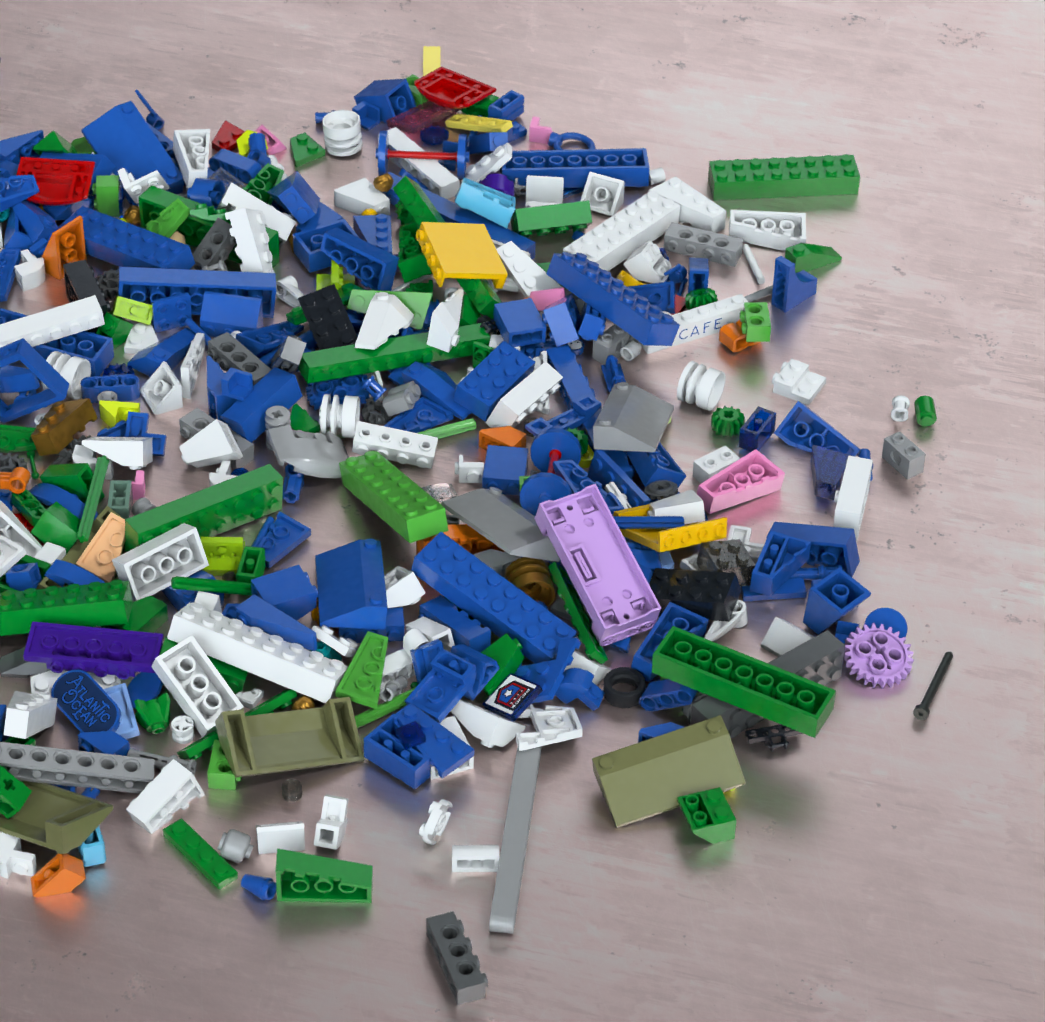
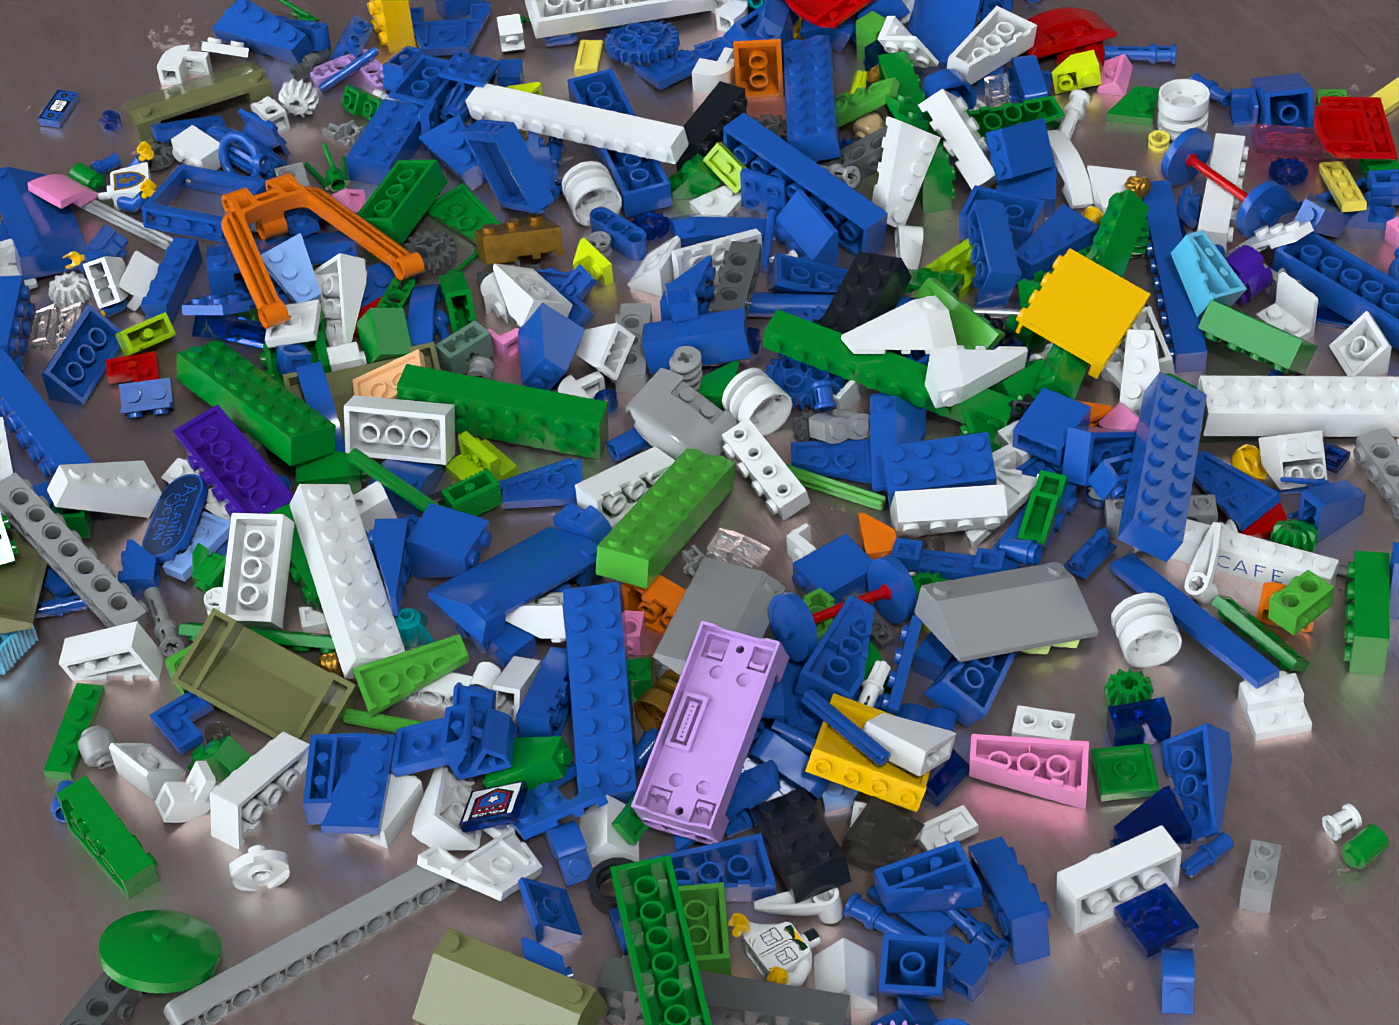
camera: 55 degrees right, 5 degrees up
green axle [76,455,109,543] -> none
blue piece [247,133,271,168] -> none
brick [269,336,307,373] -> none
white plate [311,625,358,658] -> none
light grey pin [380,676,408,702] -> none
clear blue plate [395,721,426,750] -> none
white brick [452,845,499,872] -> none
dark grey gear [645,480,678,500] -> none
none -> green dish [98,910,222,993]
none -> blue plate [150,692,214,756]
none -> green slope [187,735,251,783]
none -> white wedge [209,732,310,850]
none -> blue slope [518,302,585,391]
none -> blue slope [518,877,583,949]
none -> blue brick [553,502,612,545]
none -> white wedge [575,446,675,529]
none -> white torso [727,913,821,987]
none -> blue pin [843,892,924,936]
none -> blue cone [999,538,1043,567]
none -> green slope [1017,470,1068,546]
none -> red slope [1023,7,1117,58]
none -> white slope [1047,130,1094,209]
none -> green plate [1091,743,1160,801]
none -> blue pin [1105,43,1176,65]
none -> blue tile [1110,552,1280,689]
none -> clear blue plate [1114,883,1199,958]
none -> light yellow bush [1148,130,1170,153]
none -> blue brick [1160,947,1195,1014]
none -> white piece [1184,522,1222,605]
none -> green plate [1211,595,1310,672]
none -> green brick [1344,550,1390,676]

